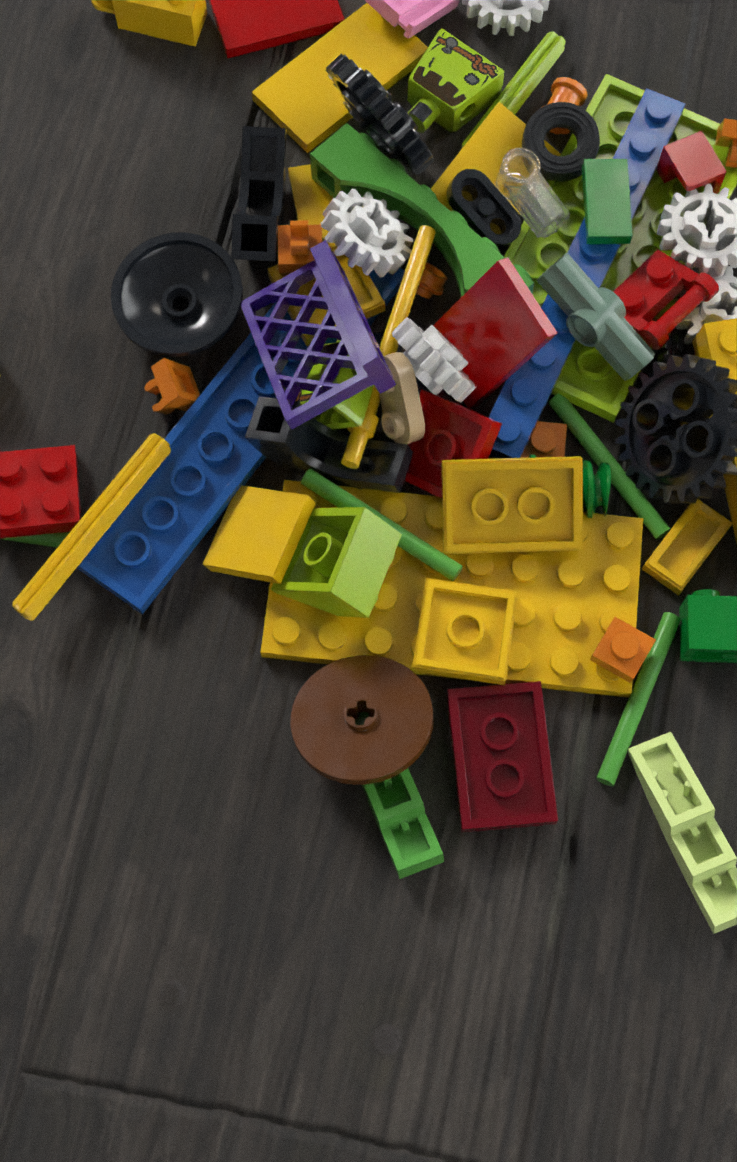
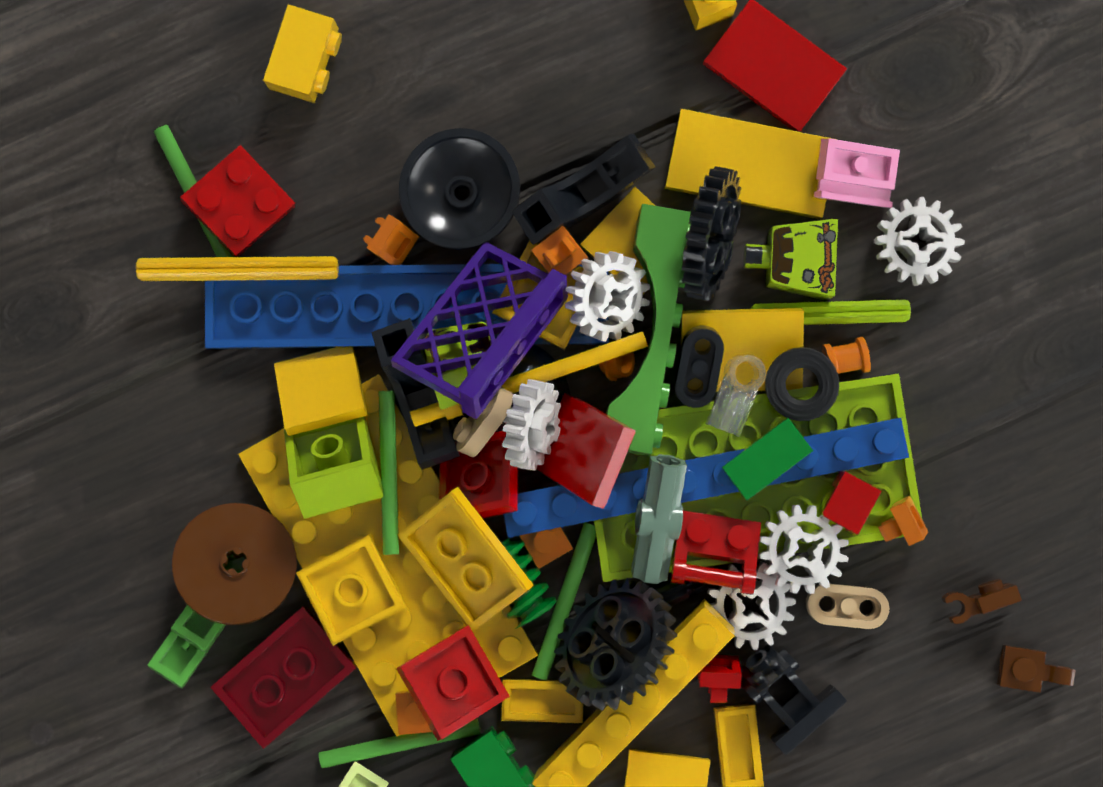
camera: 55 degrees right, 15 degrees up
none -> red plate [396,625,510,741]

